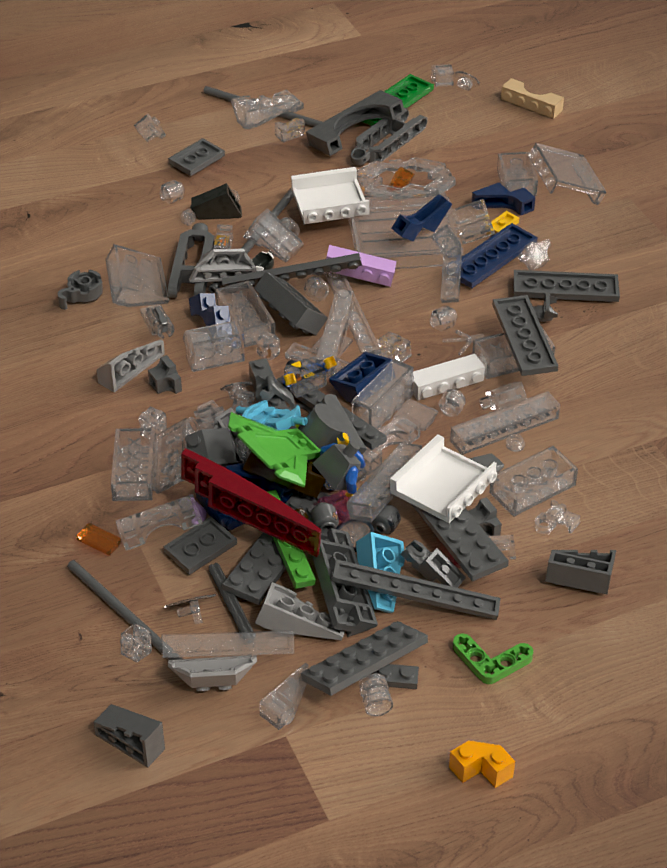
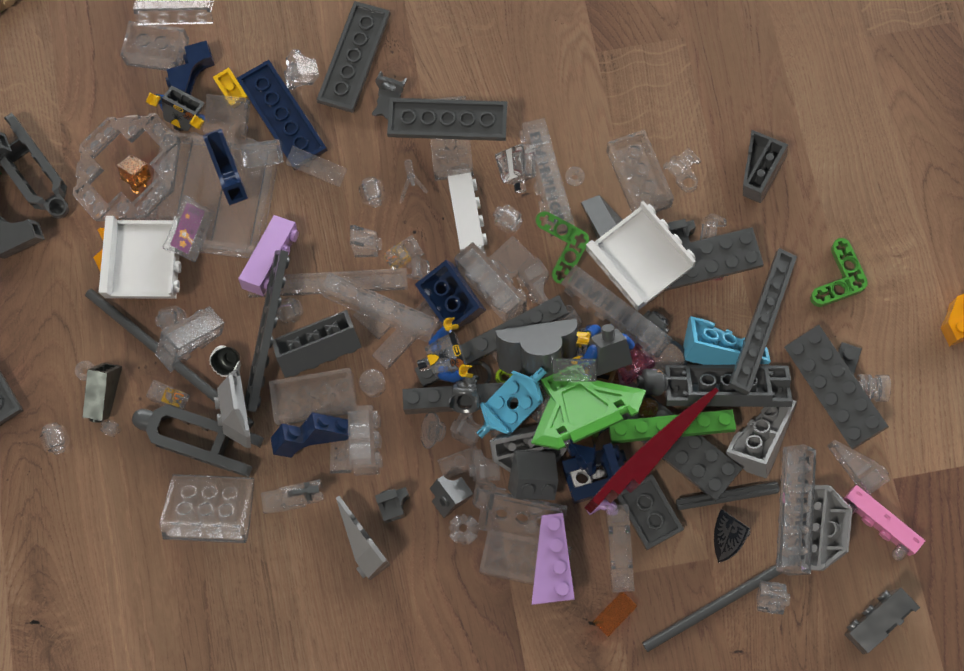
camera: 70 degrees left, 30 degrees up
dark grey piece [57,270,103,310] -> none
dark grey plate [400,539,466,588] -> none
none -> dark grey torso [146,85,206,131]
none -> clear door [162,195,215,262]
none -> clear slope [350,225,382,257]
none -> dark grey brick [429,476,474,518]
none -> lavender wing [531,513,575,605]
none -> bright green beam [535,211,589,284]
none -> clear plate [553,359,597,381]
none -> bright pink piece [843,485,925,561]

